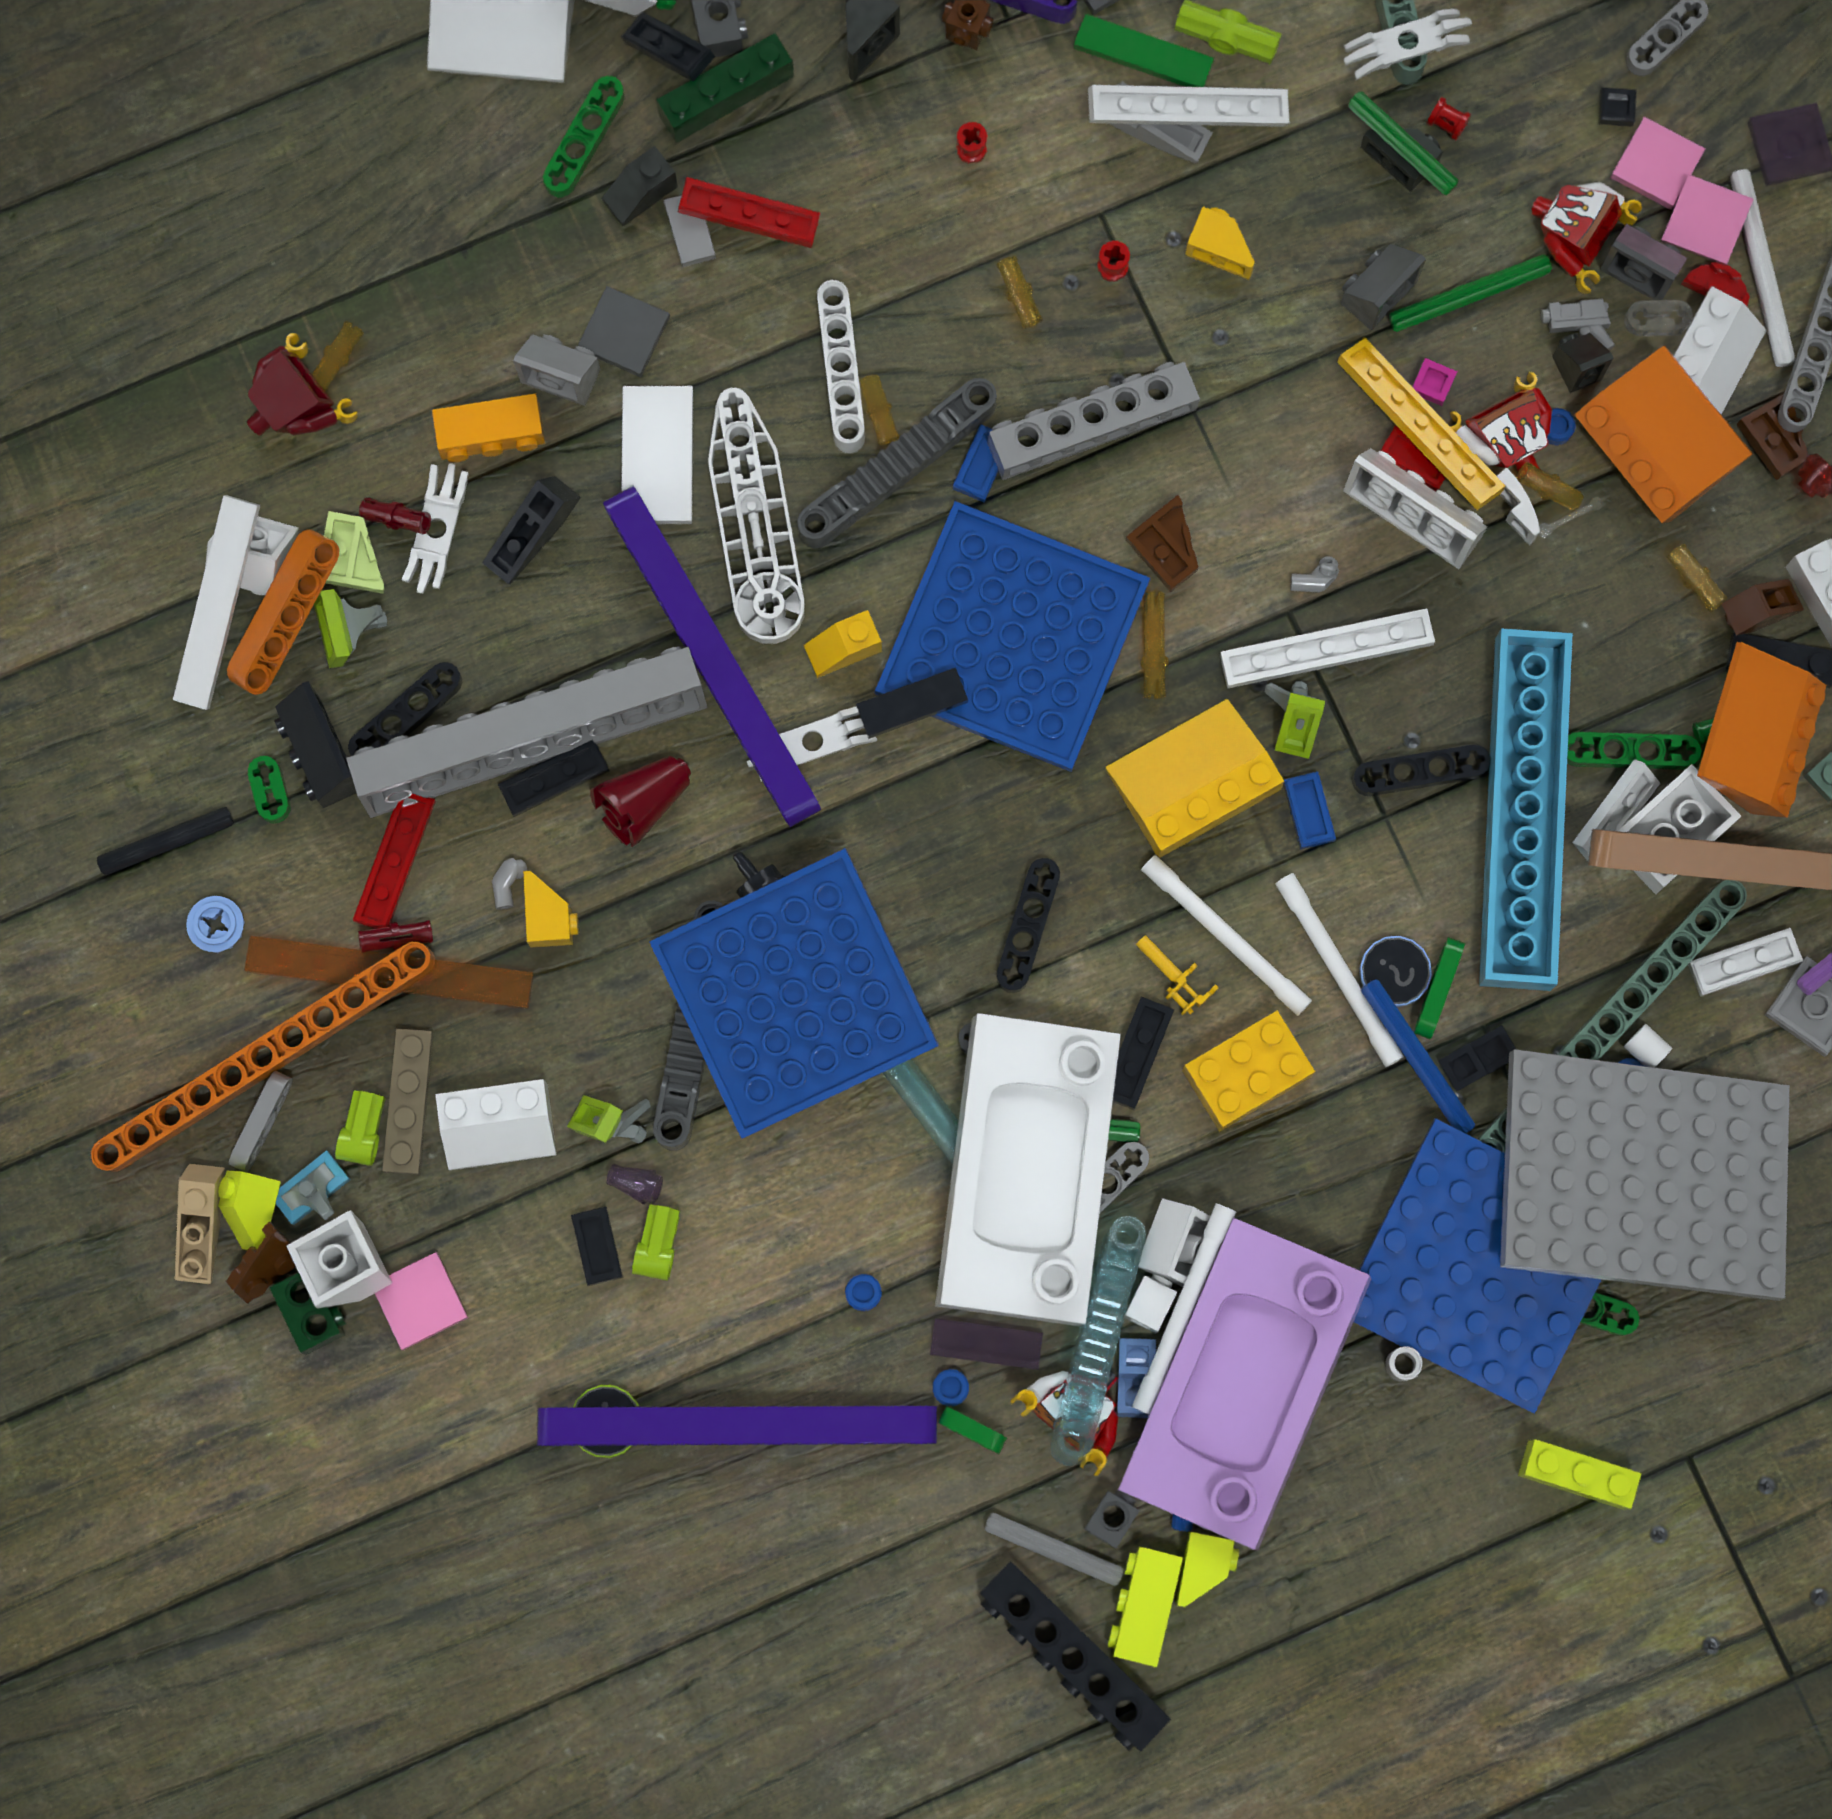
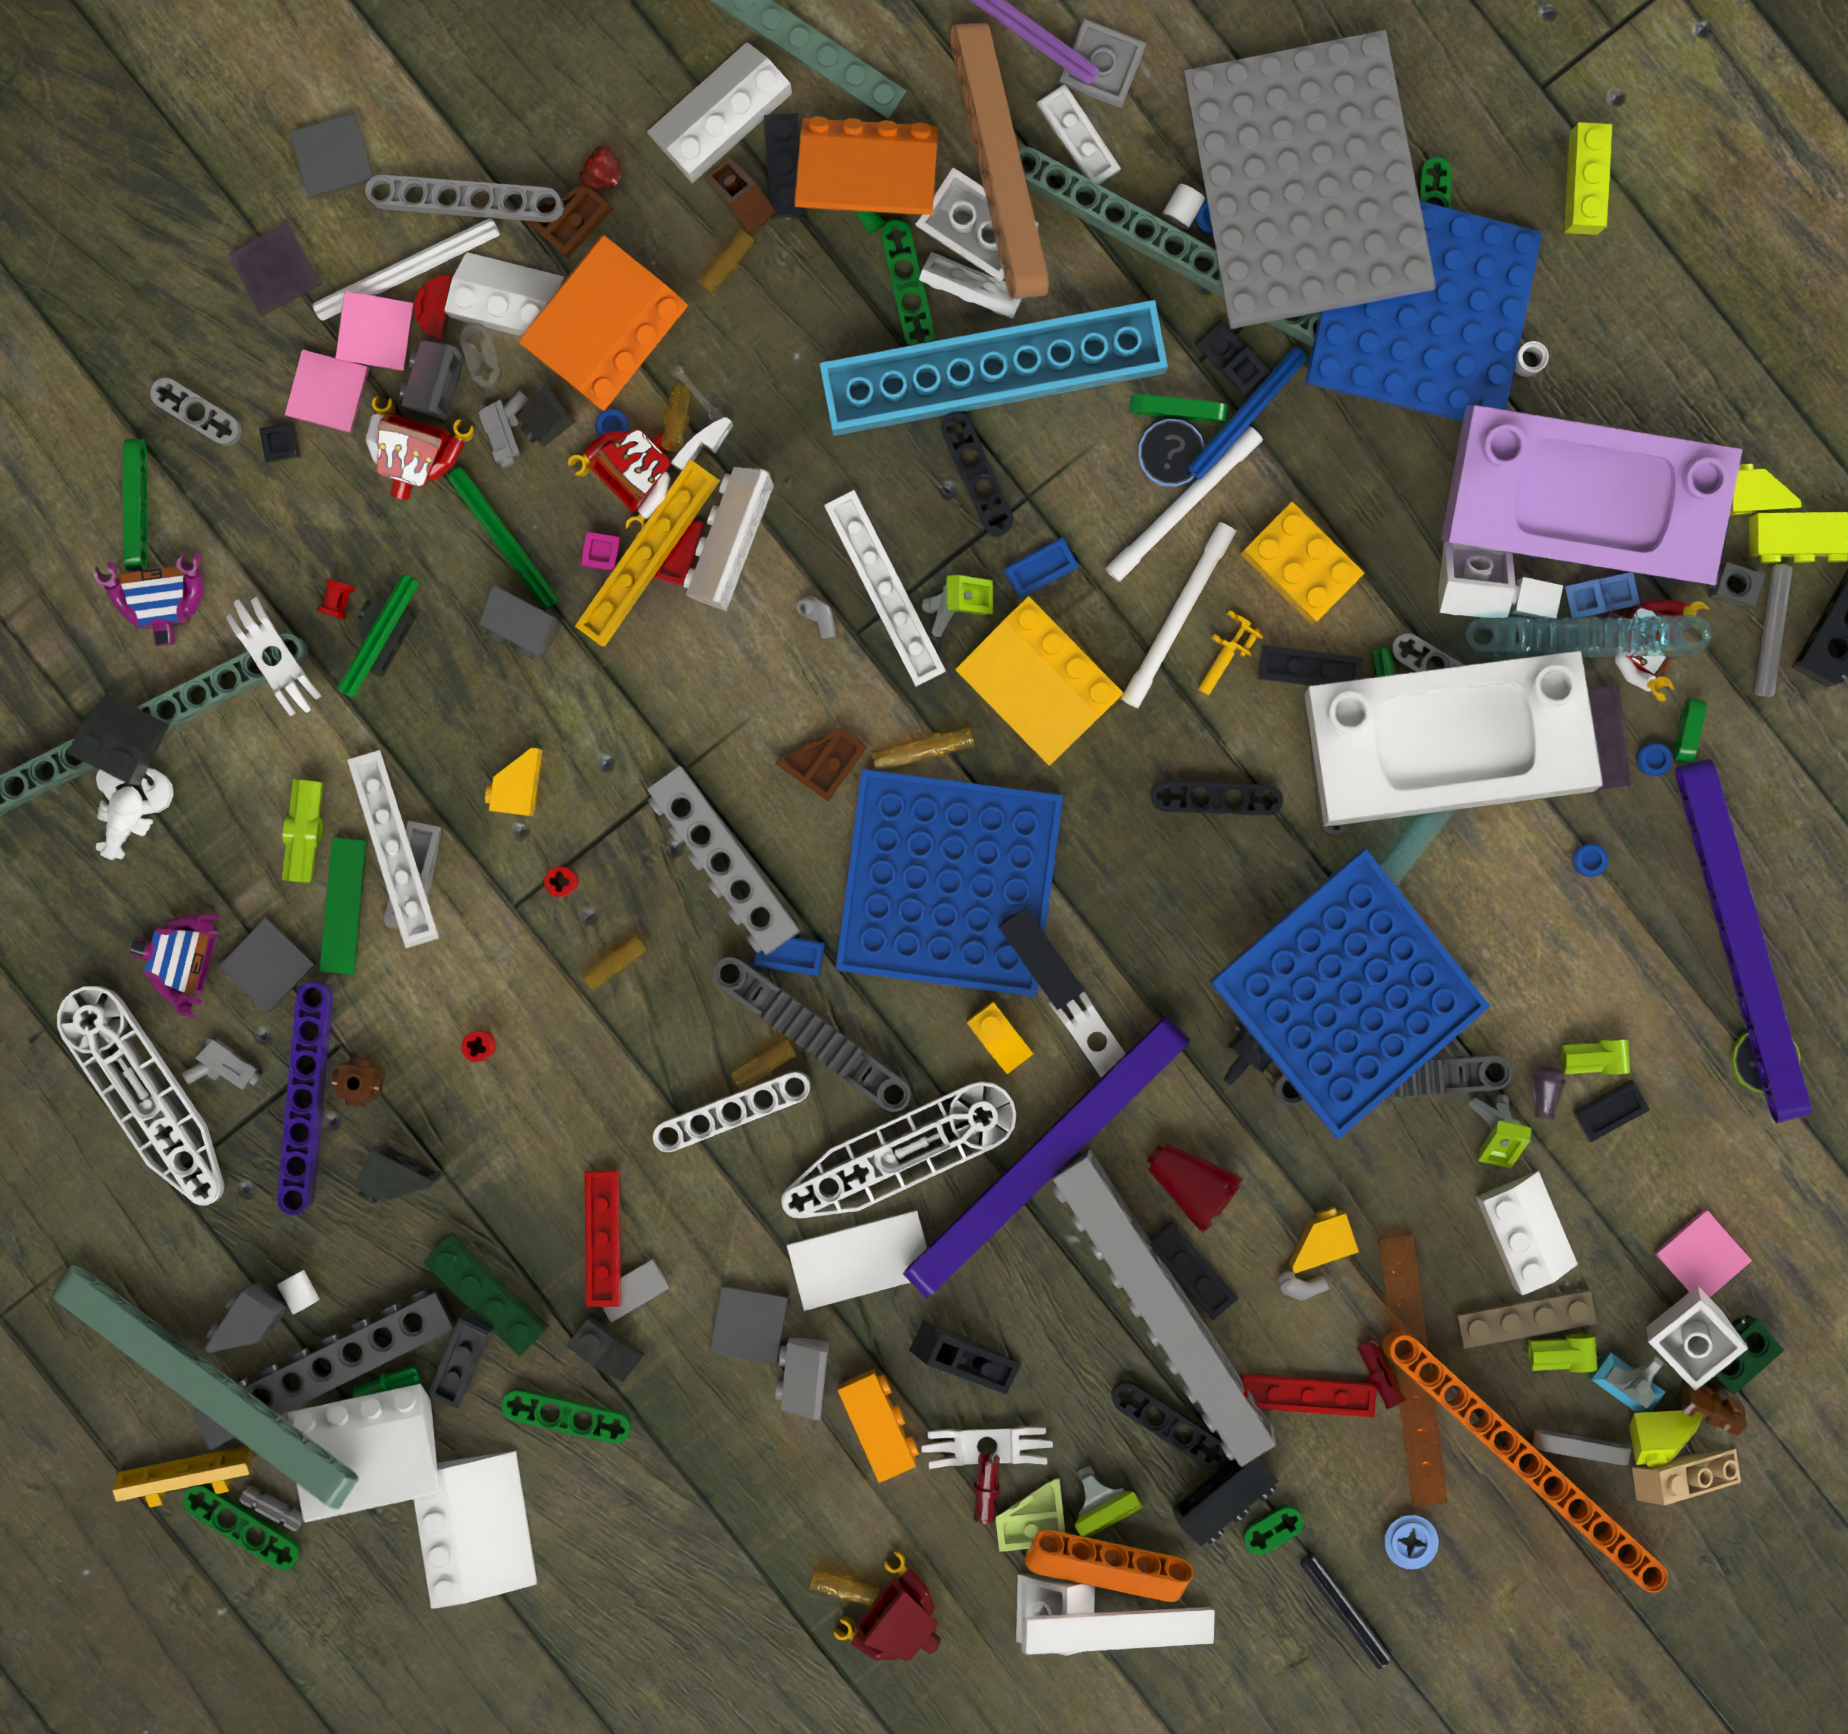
camera: 100 degrees left, 10 degrees up
white piece [1132,1203,1236,1415] -> none

